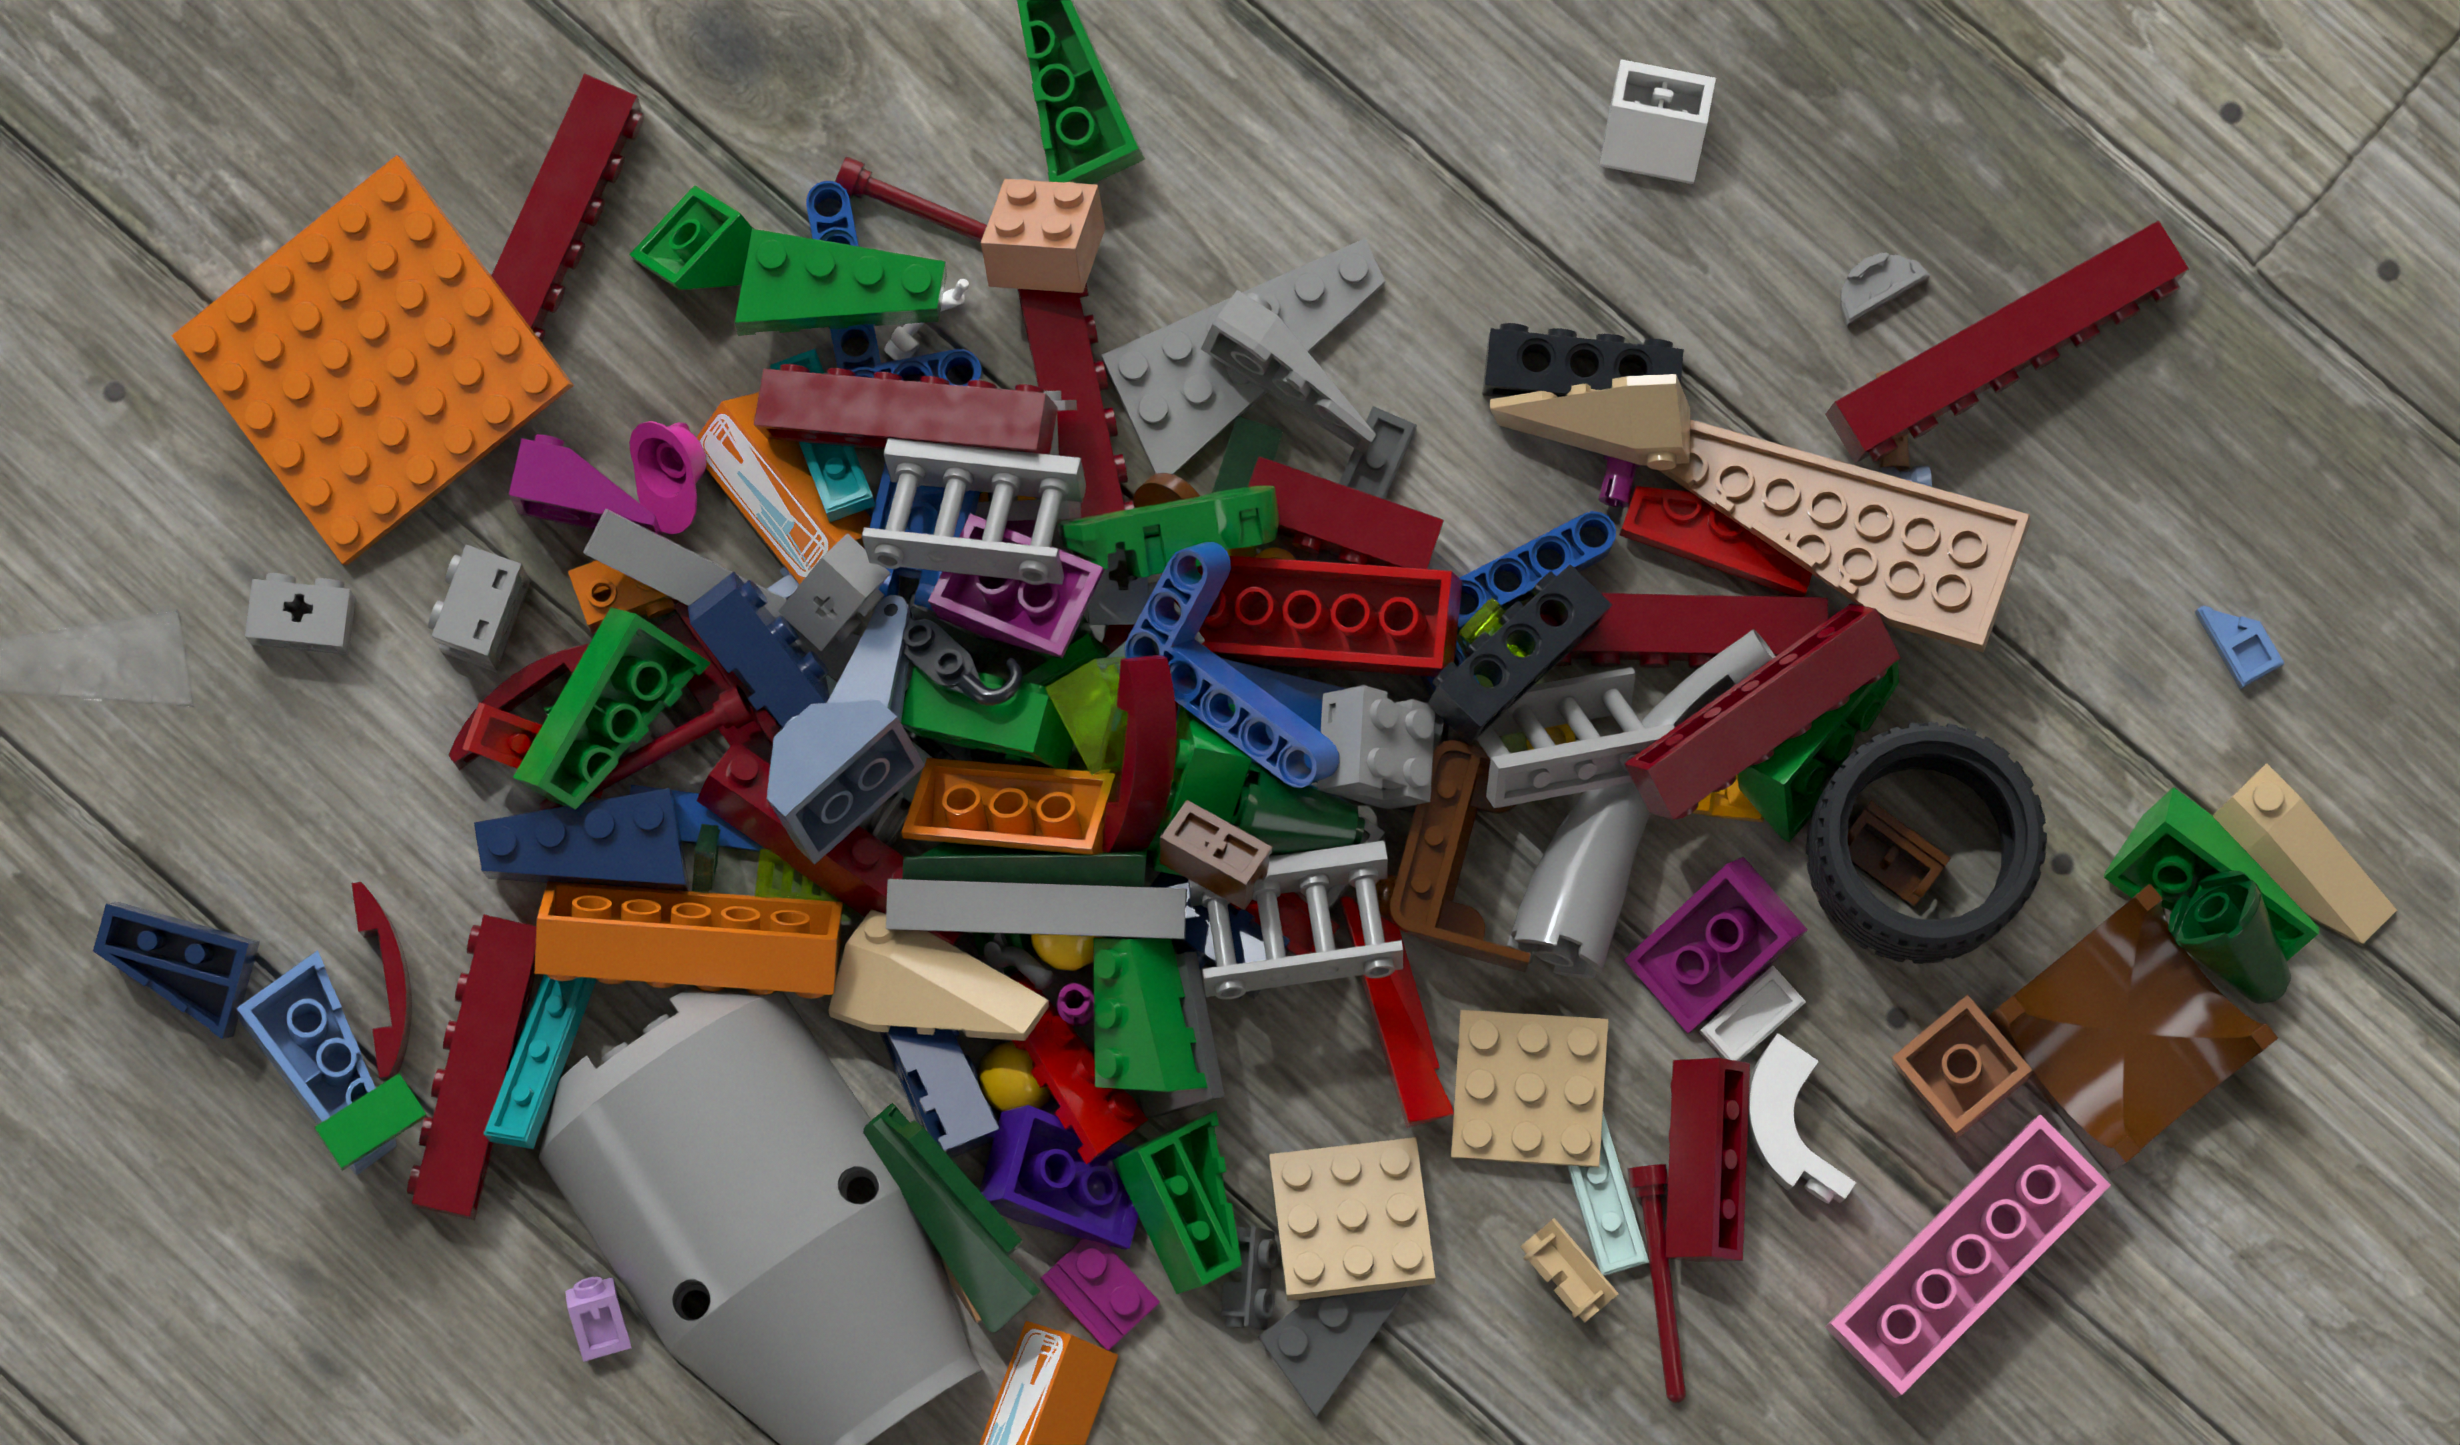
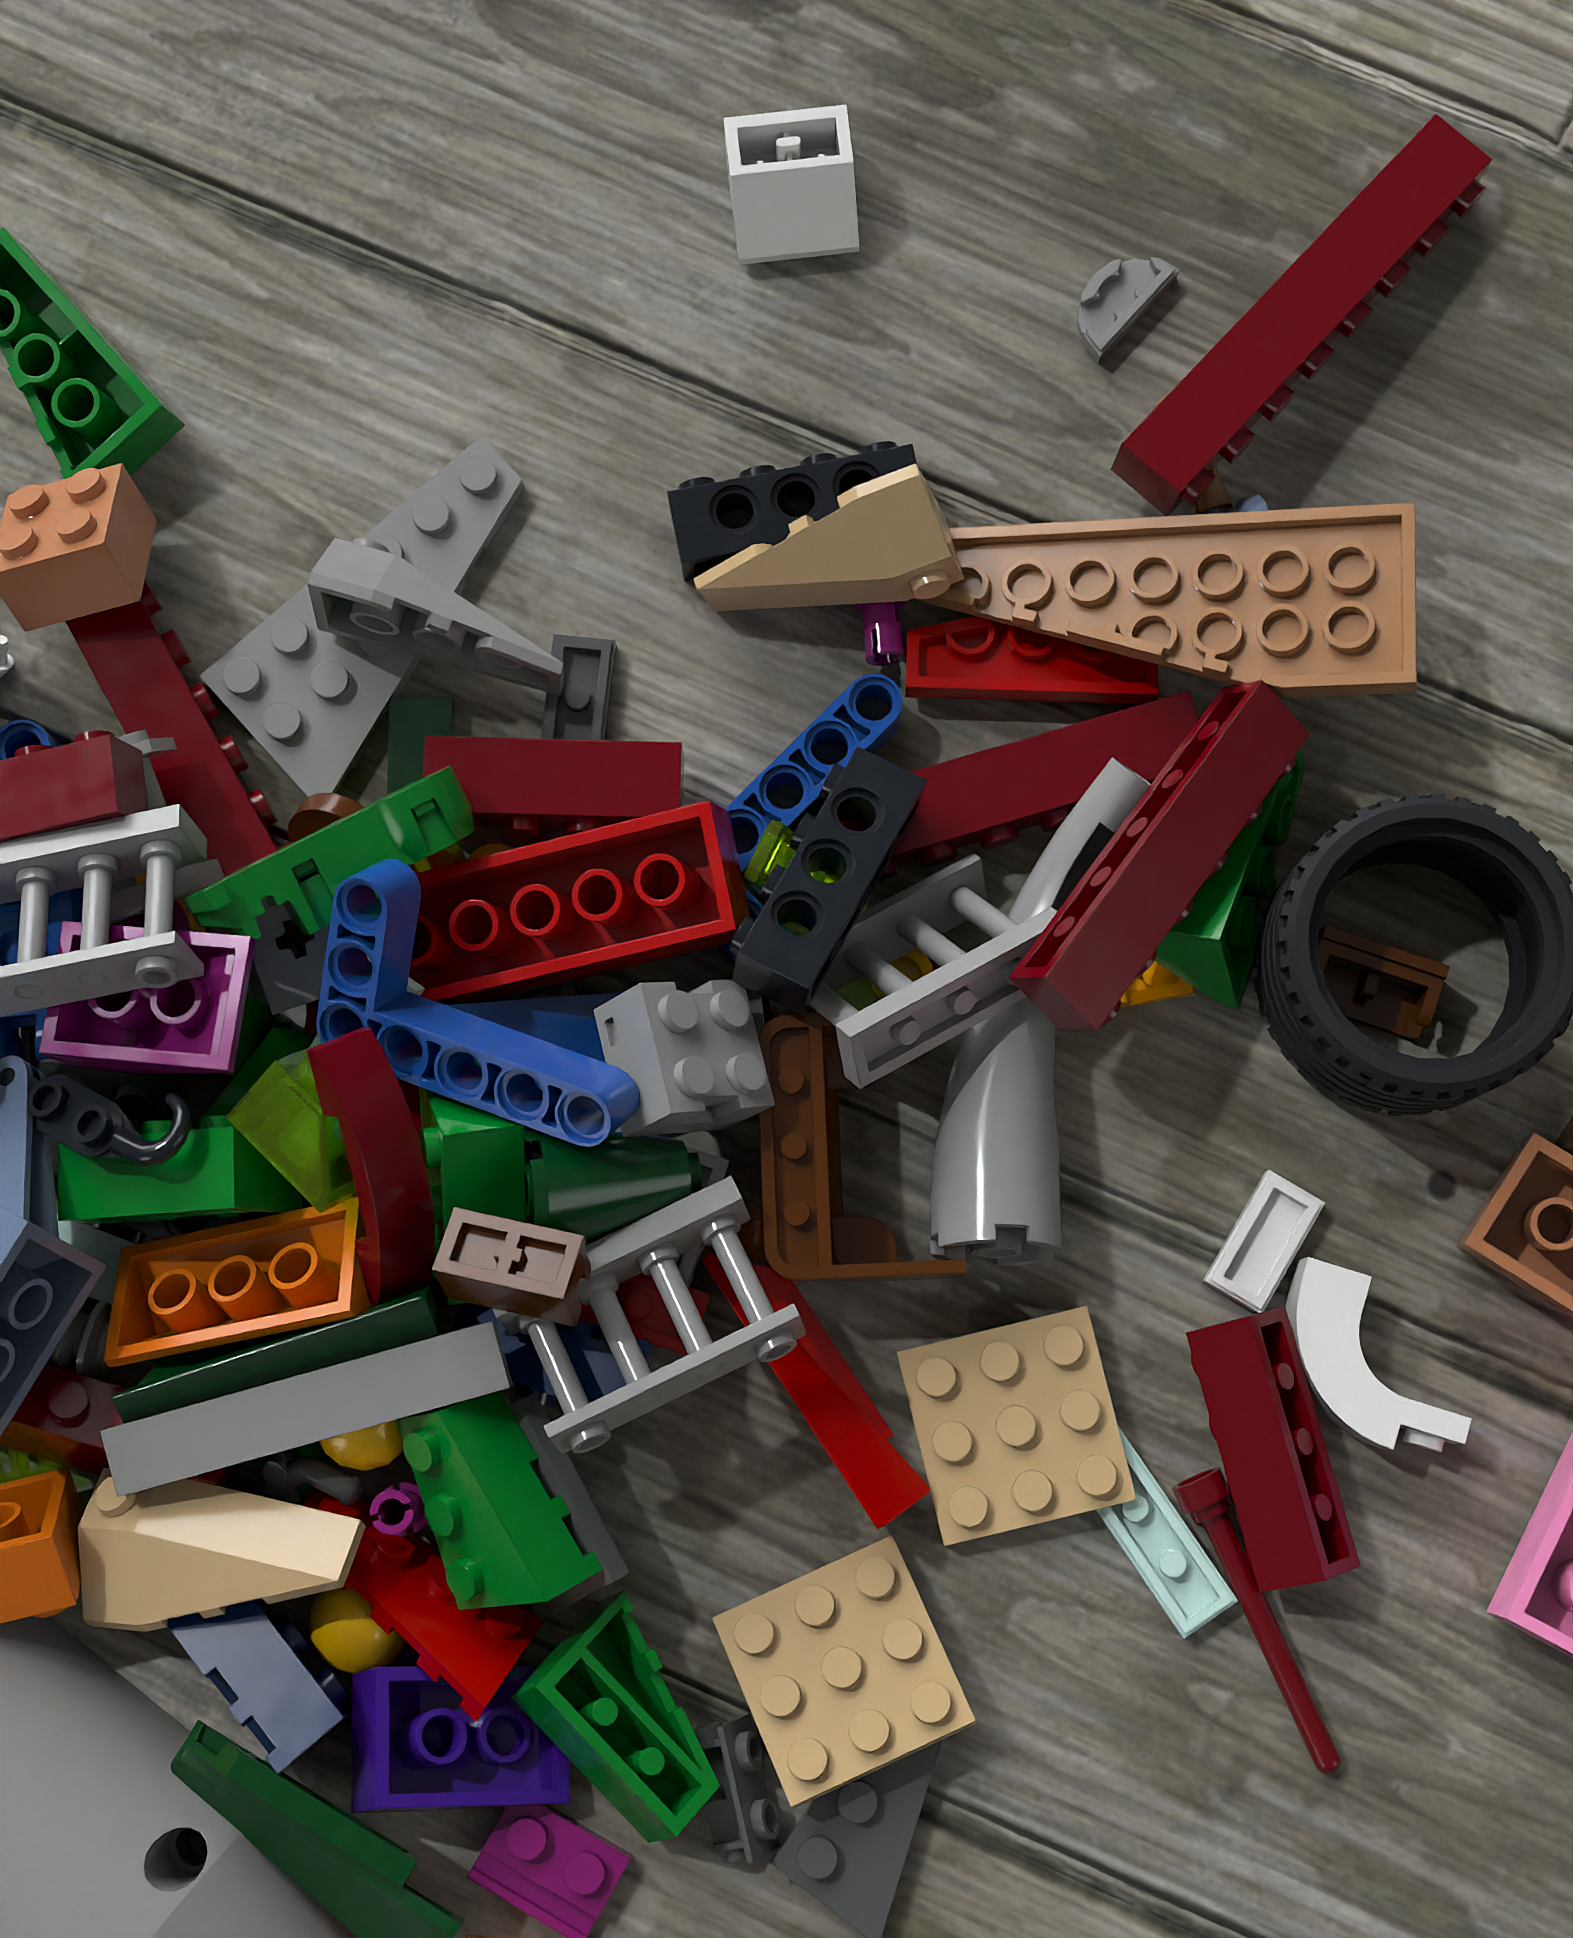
camera: 10 degrees left, 0 degrees up
tan hinge [1520,1218,1619,1323] -> none
magenta slope [1624,857,1808,1034] -> none

